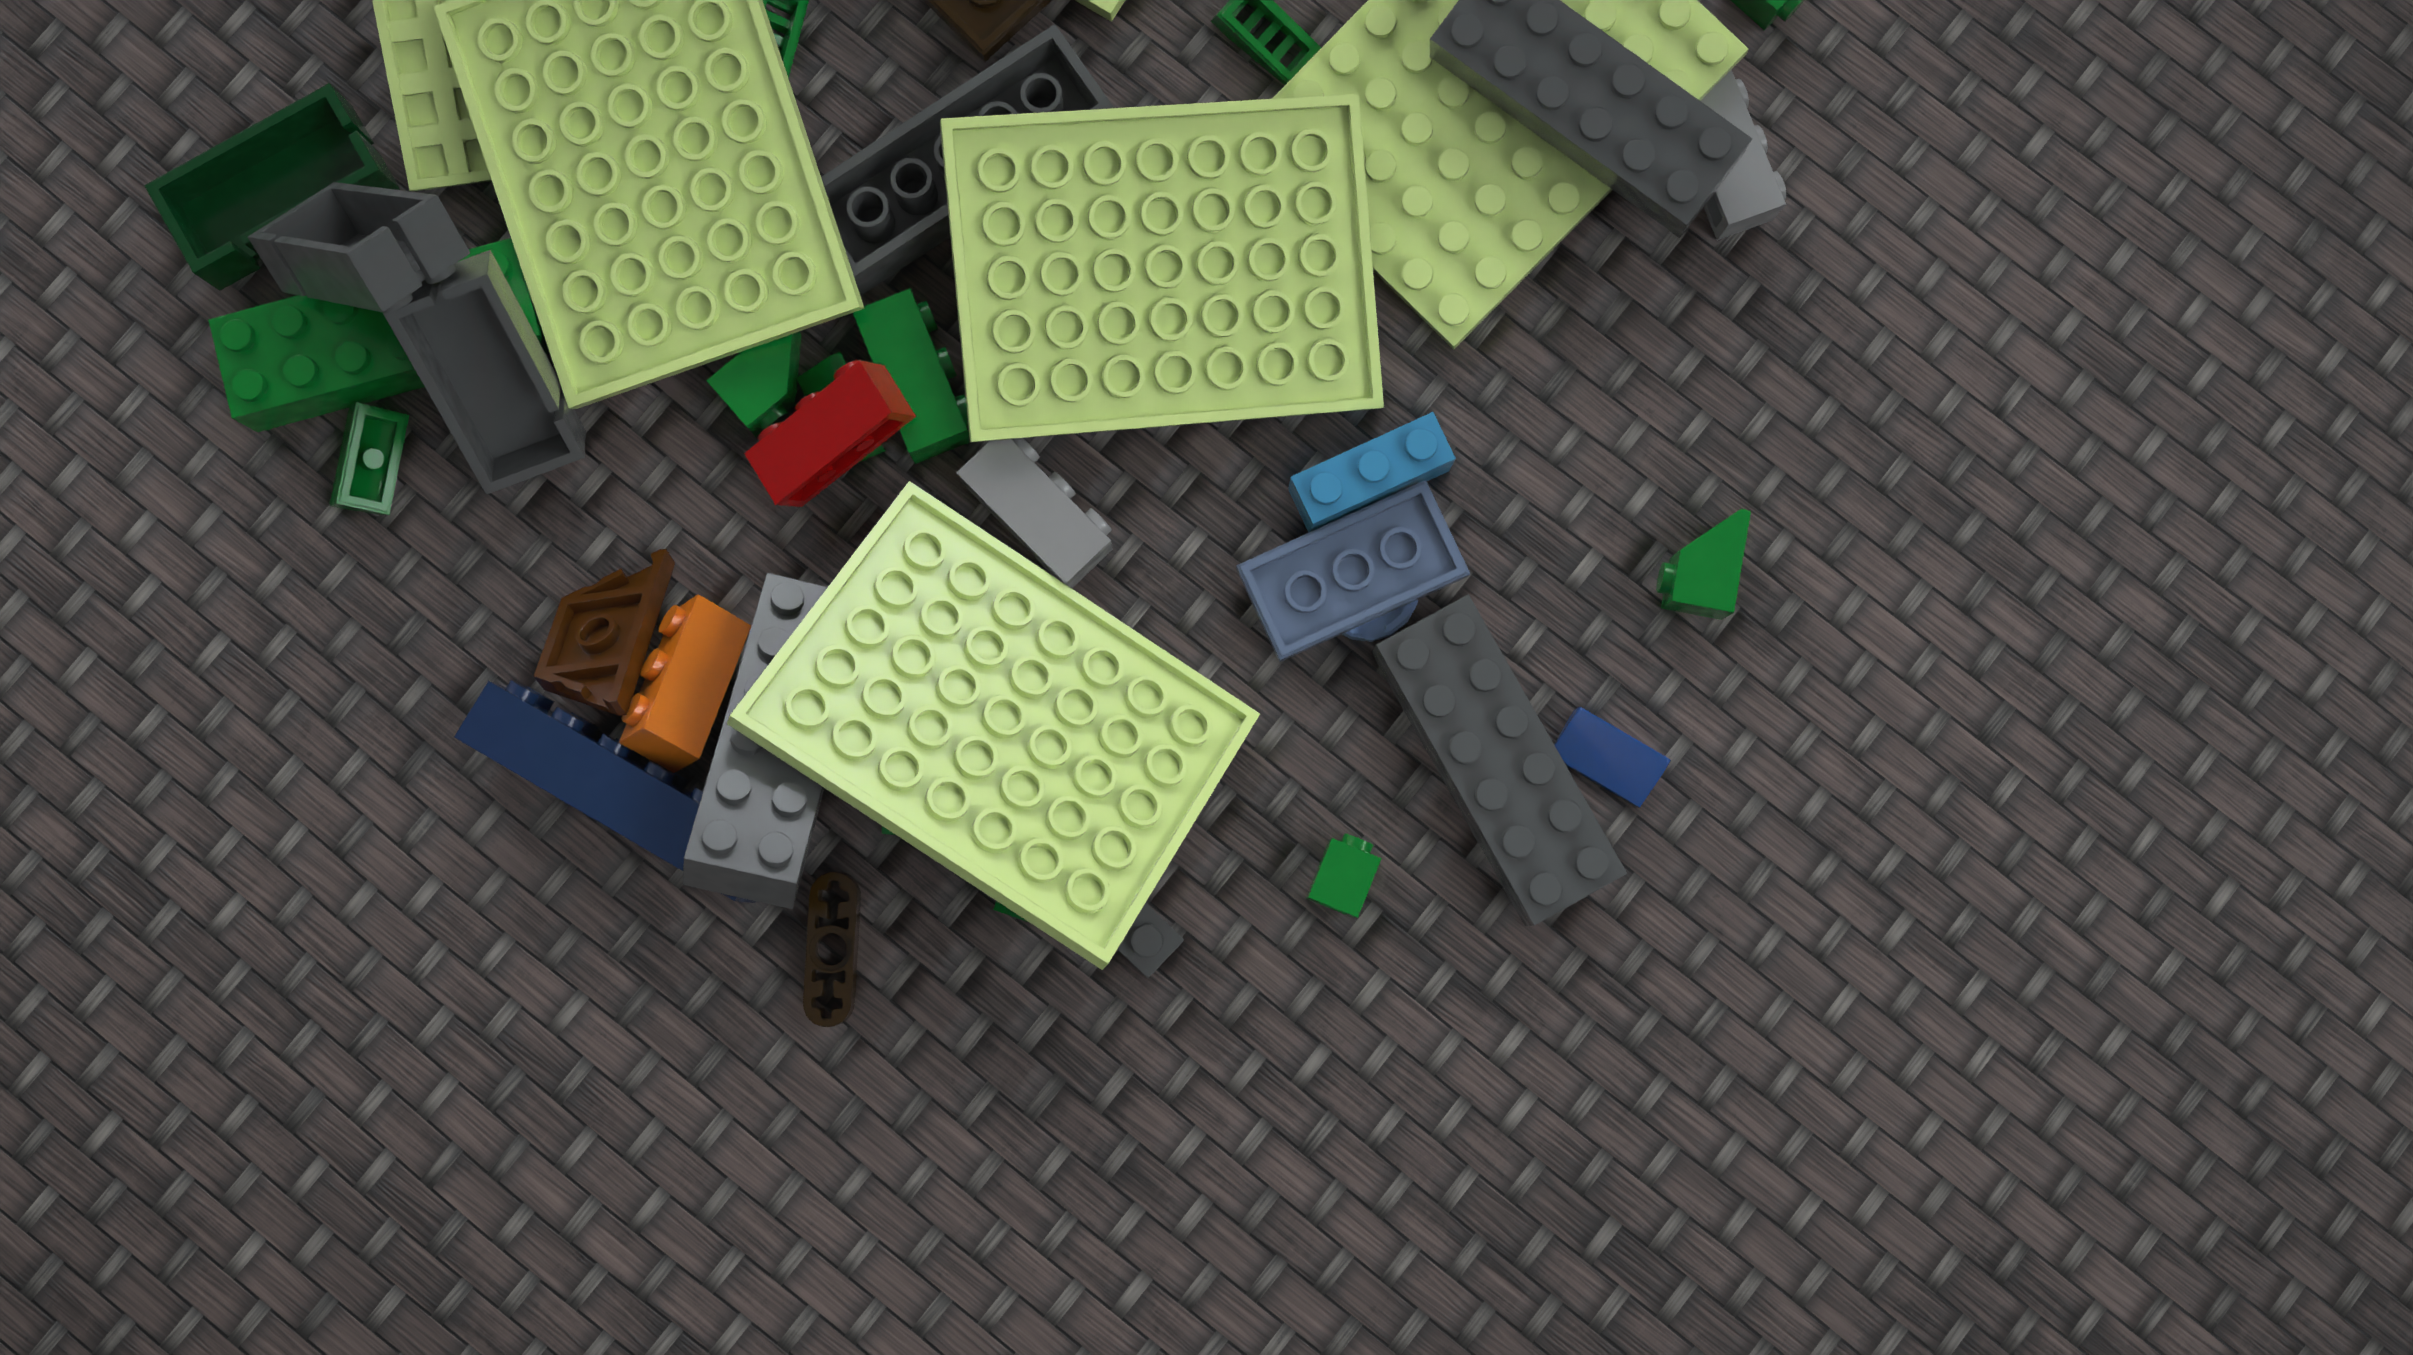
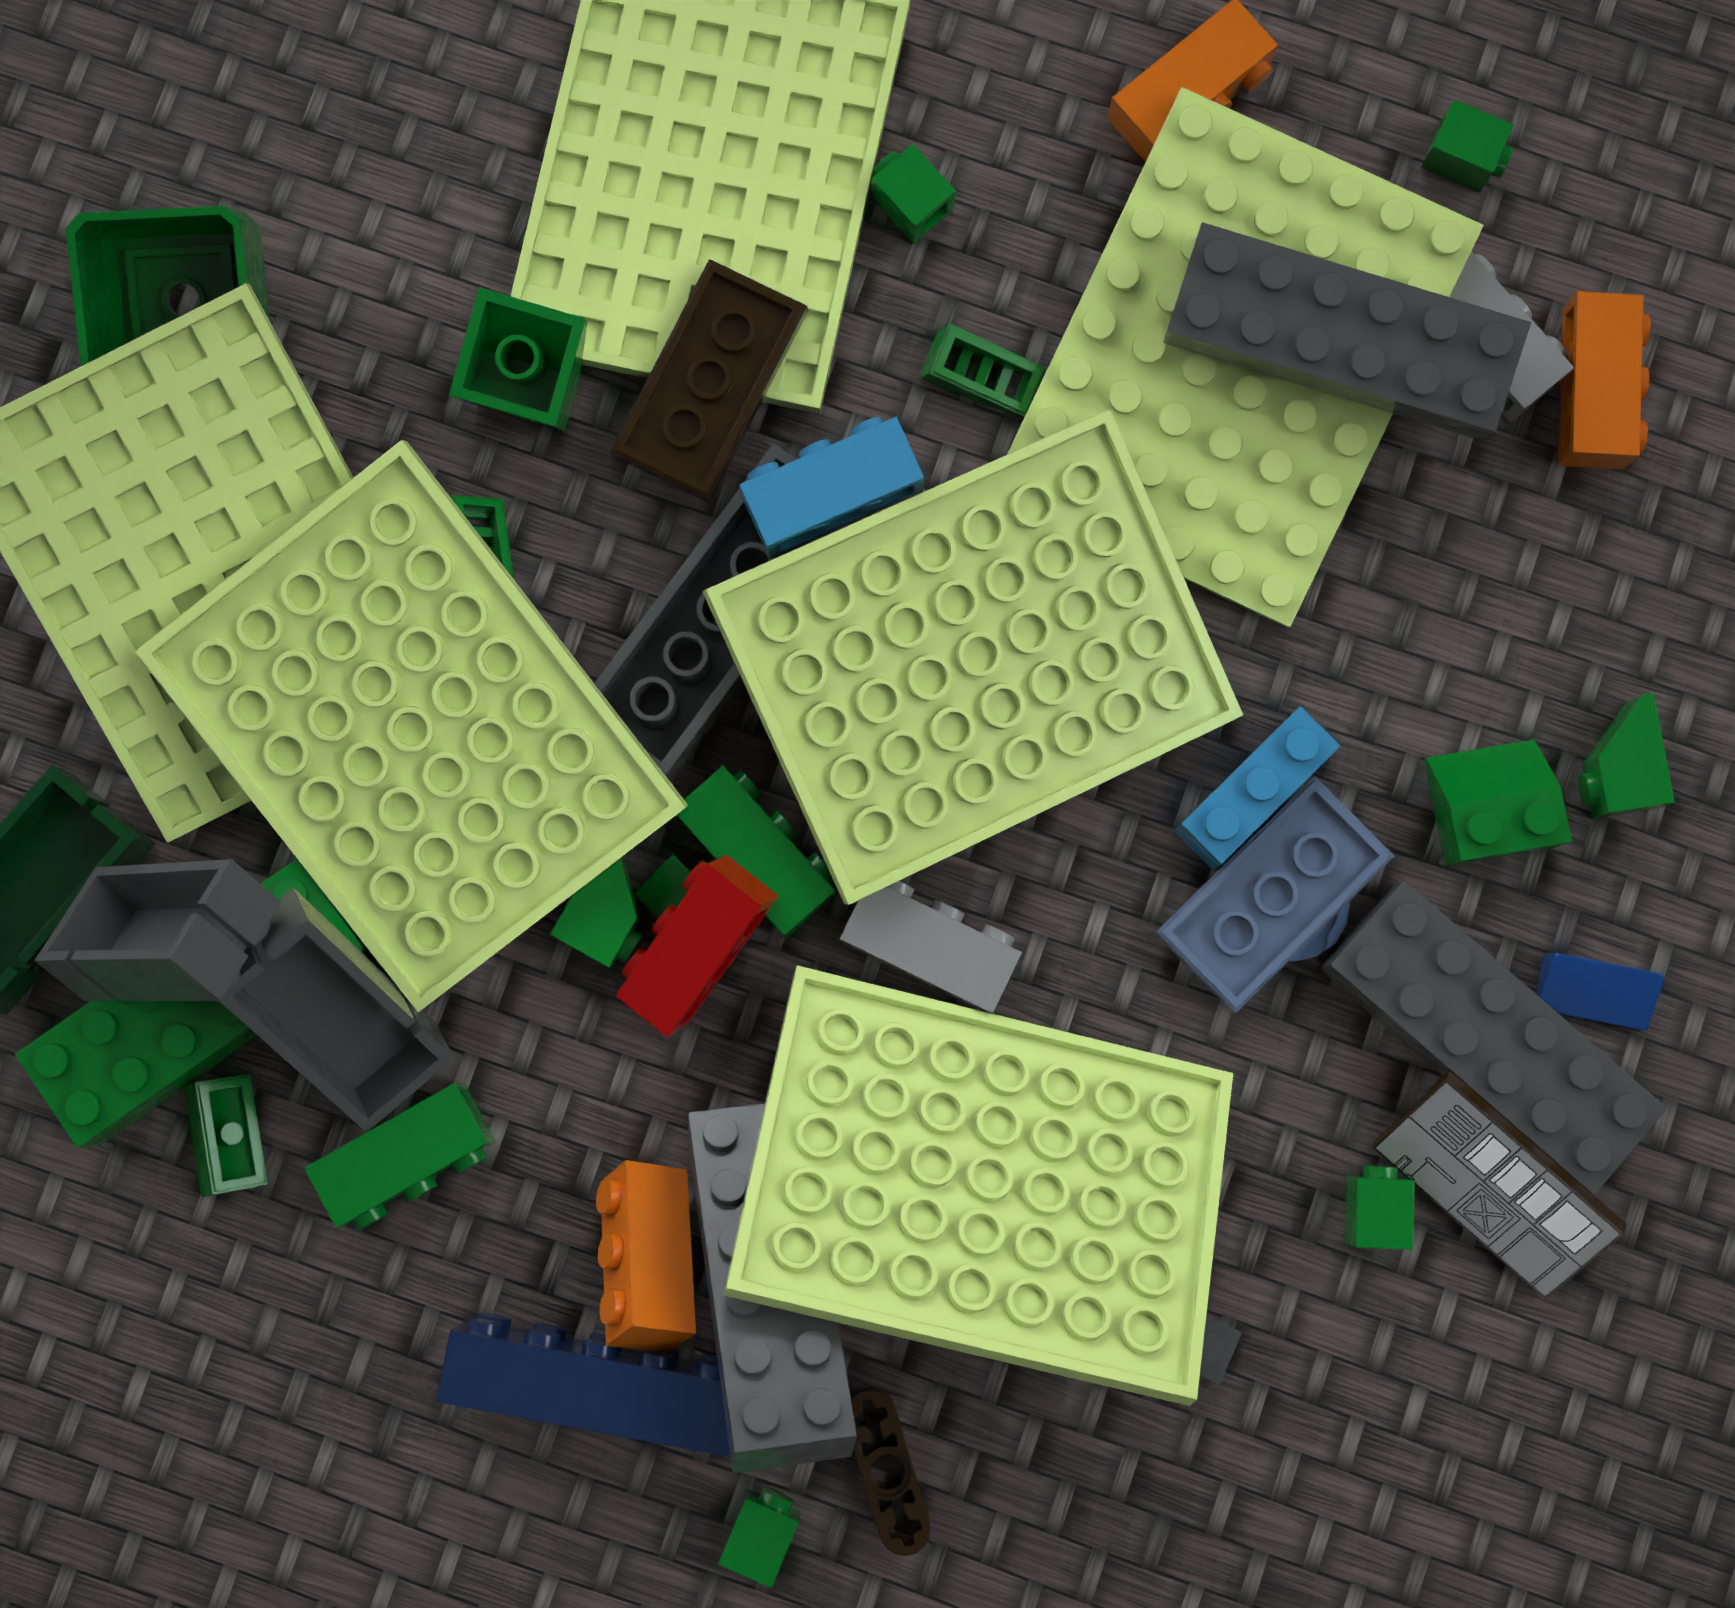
camera: 15 degrees left, 0 degrees up
reddish brown wing [534,549,675,716] -> none
none -> green brick [304,1083,496,1231]
none -> green brick [718,1487,801,1588]
none -> dark azure brick [739,416,924,558]
none -> tile [1372,1070,1627,1300]
none -> green slope [1424,739,1572,867]
none -> orange brick [1558,291,1651,470]

